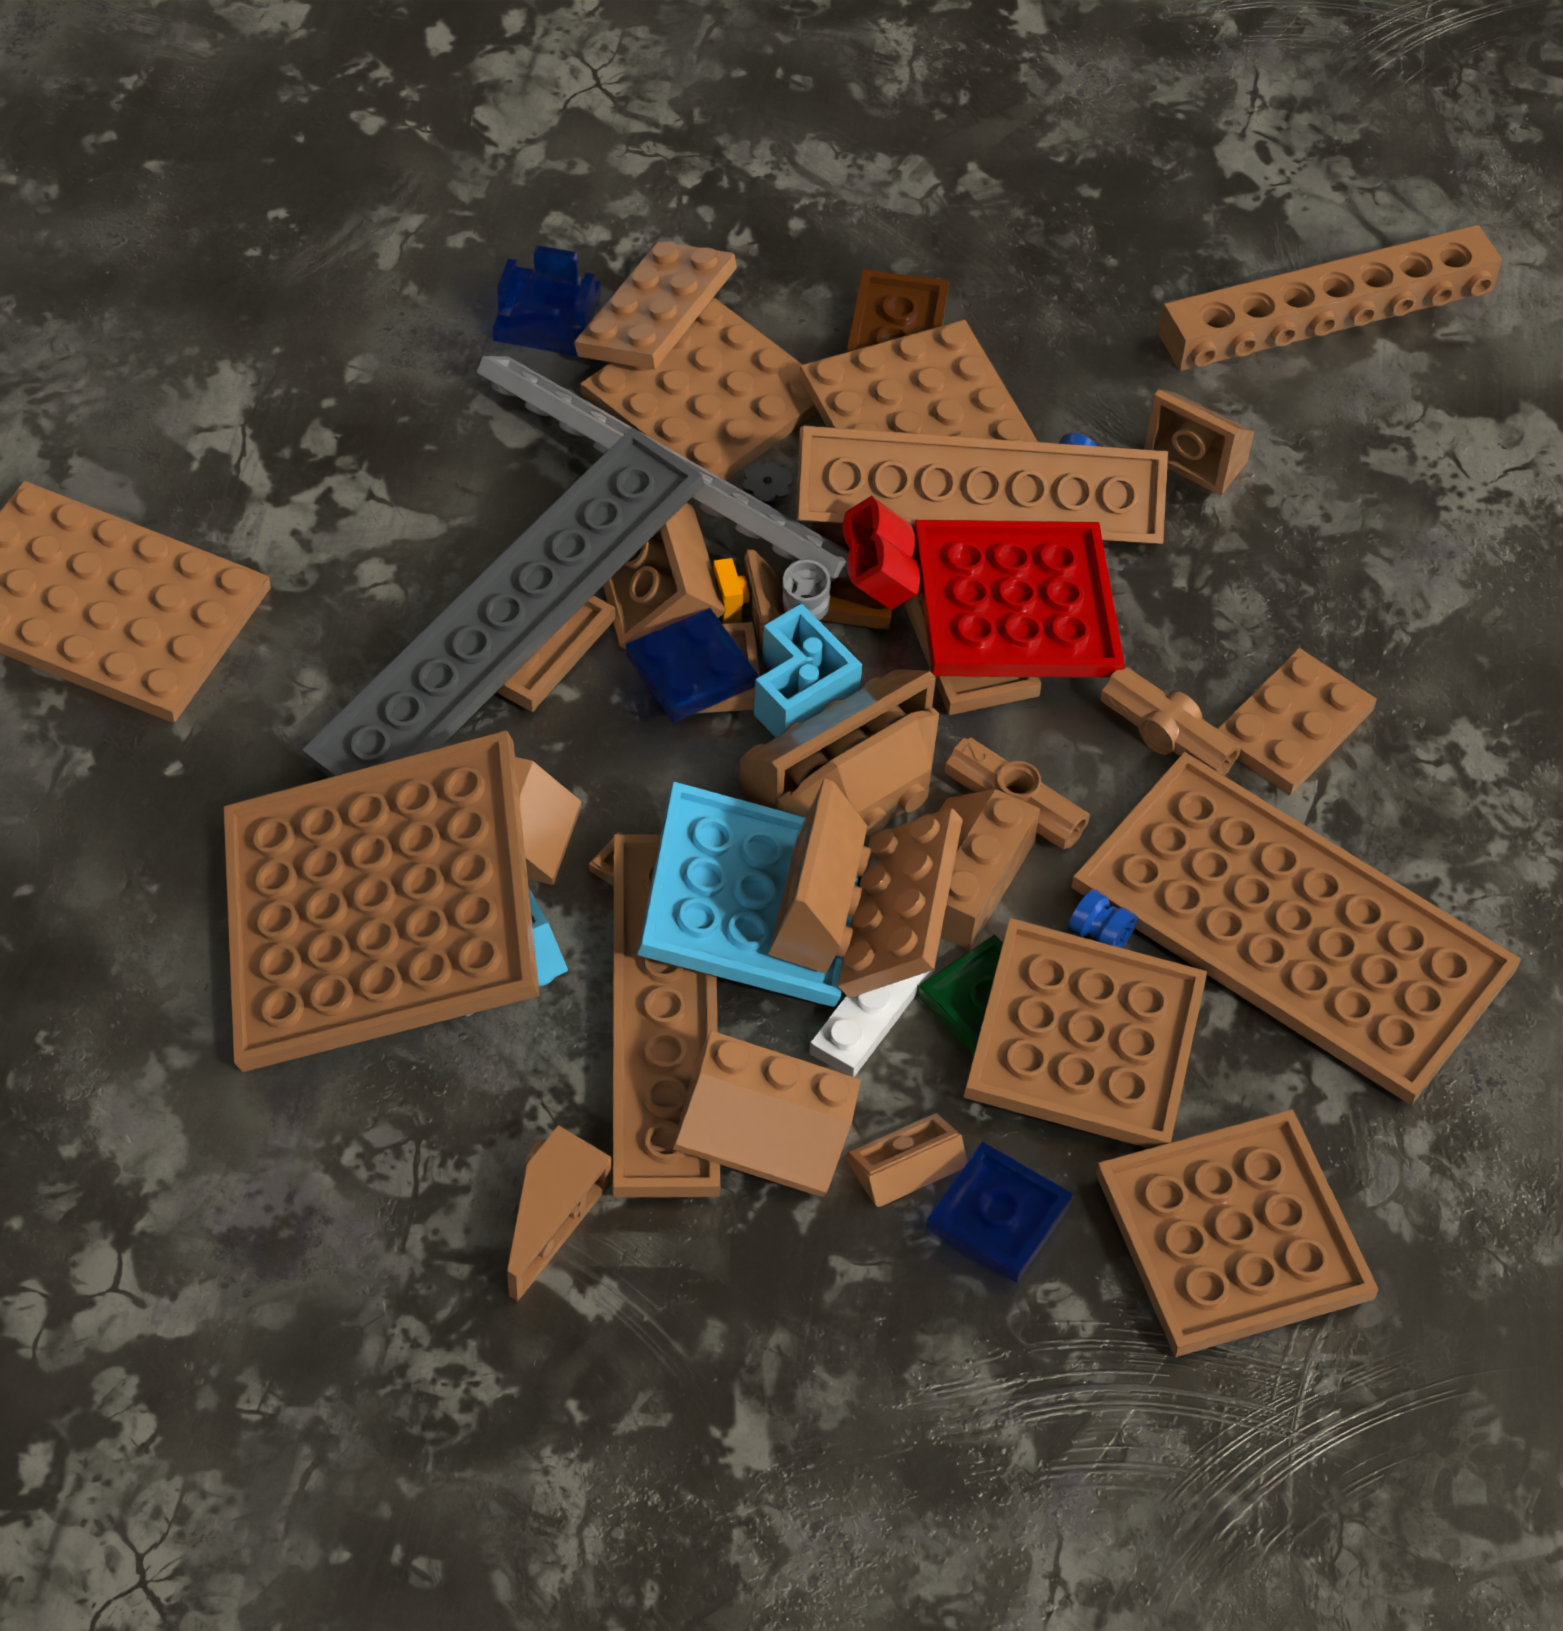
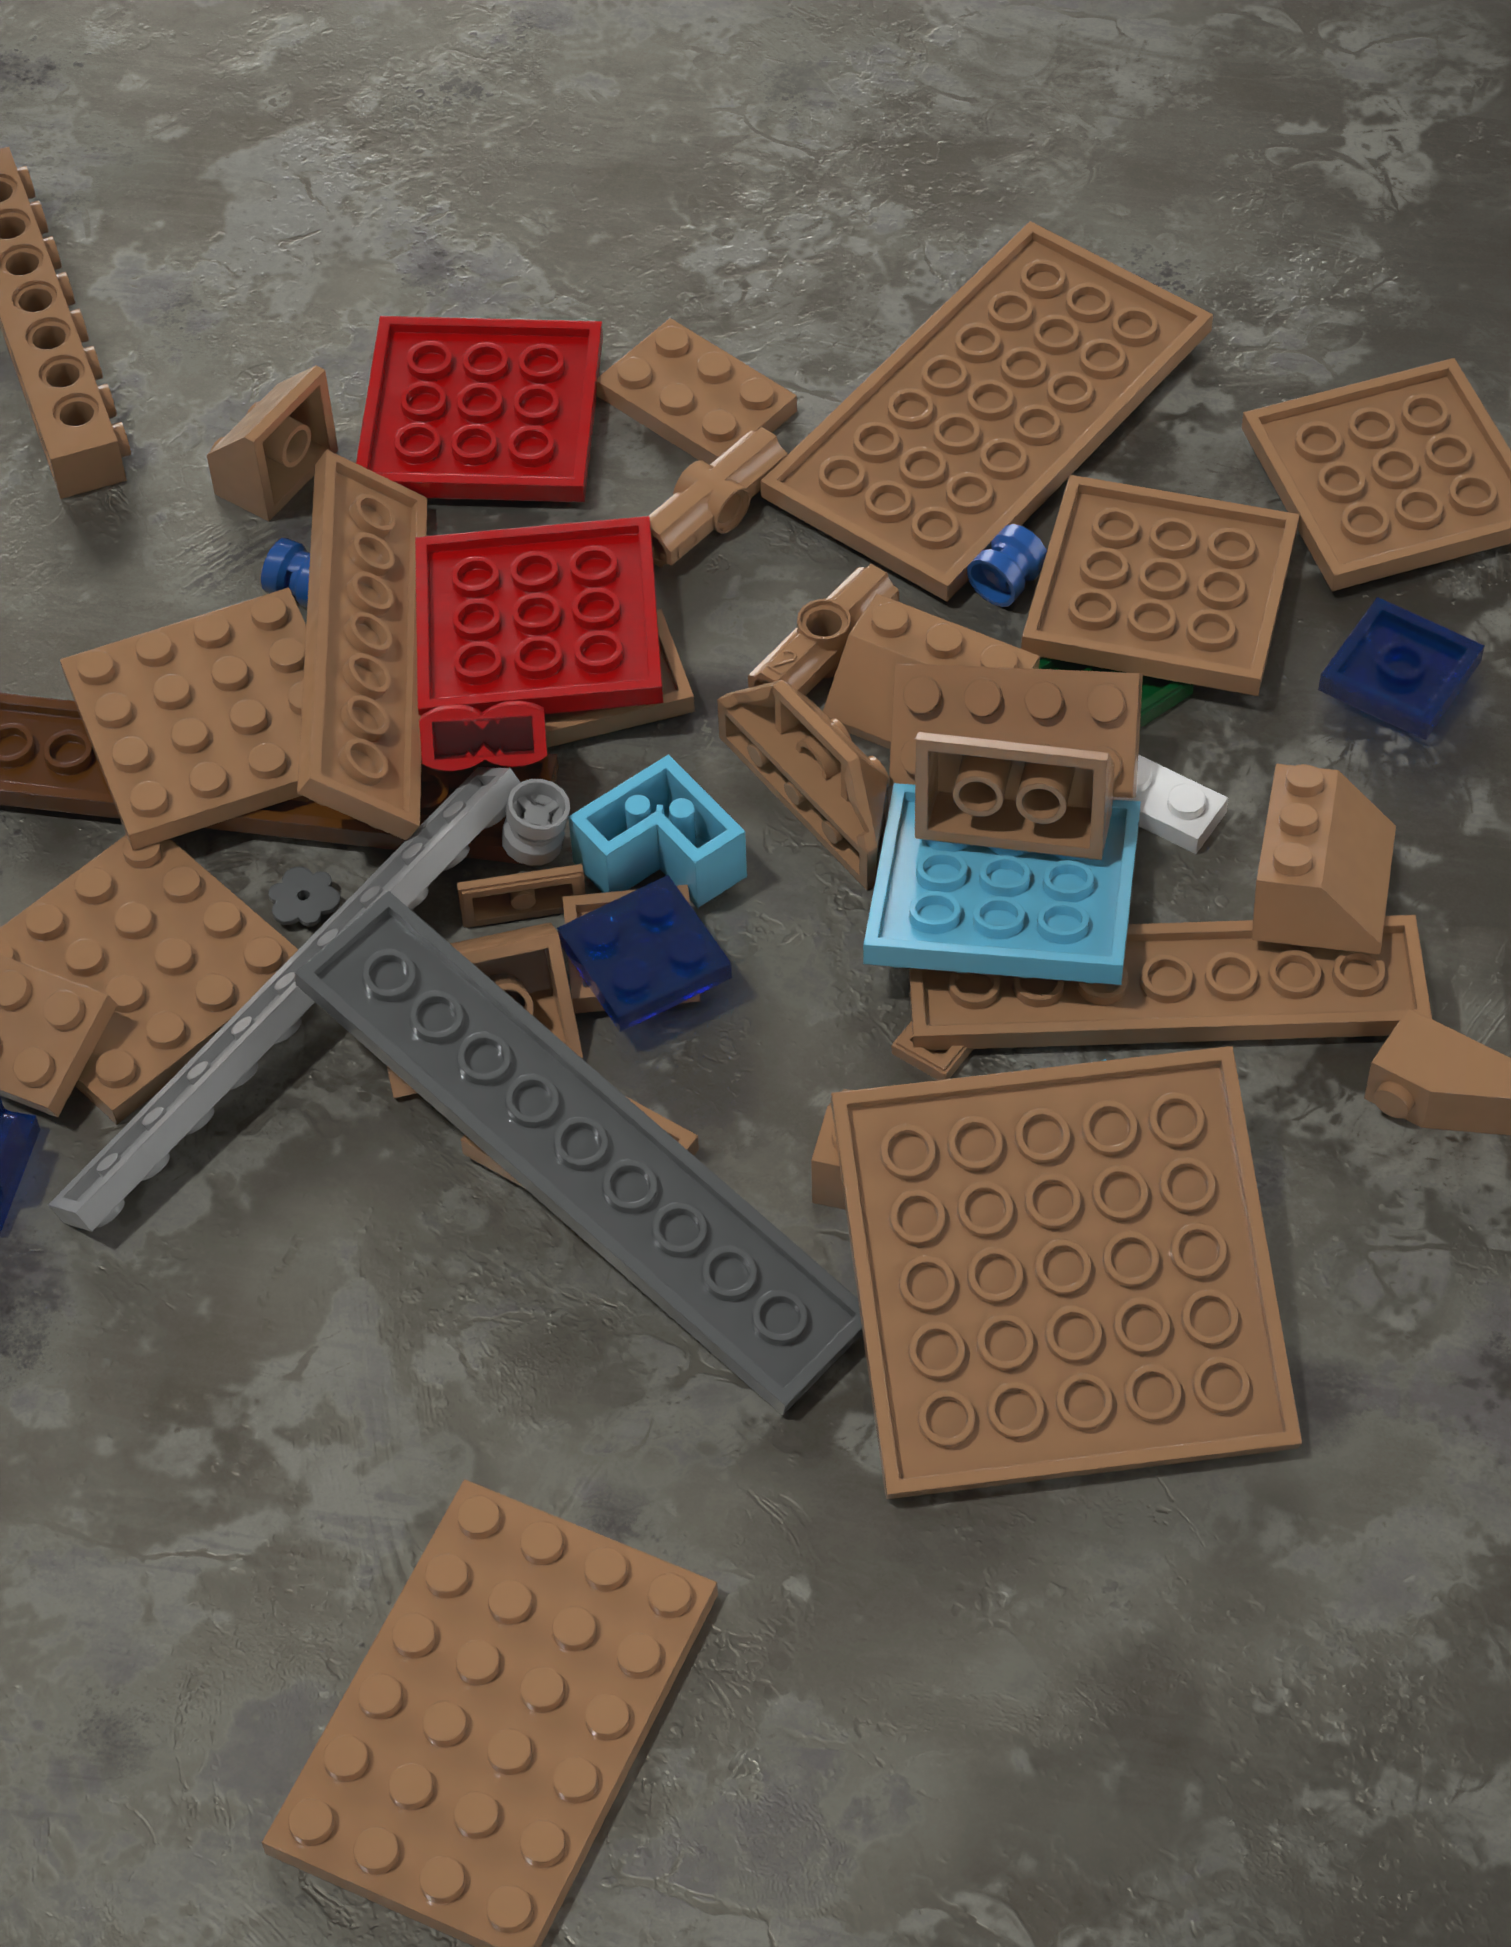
camera: 85 degrees left, 0 degrees up
light orange plate [713,558,749,624] -> none
medium nougat slope [739,669,936,809] -> none
medium nougat slope [845,1113,968,1207] -> none
none -> red plate [356,316,603,502]

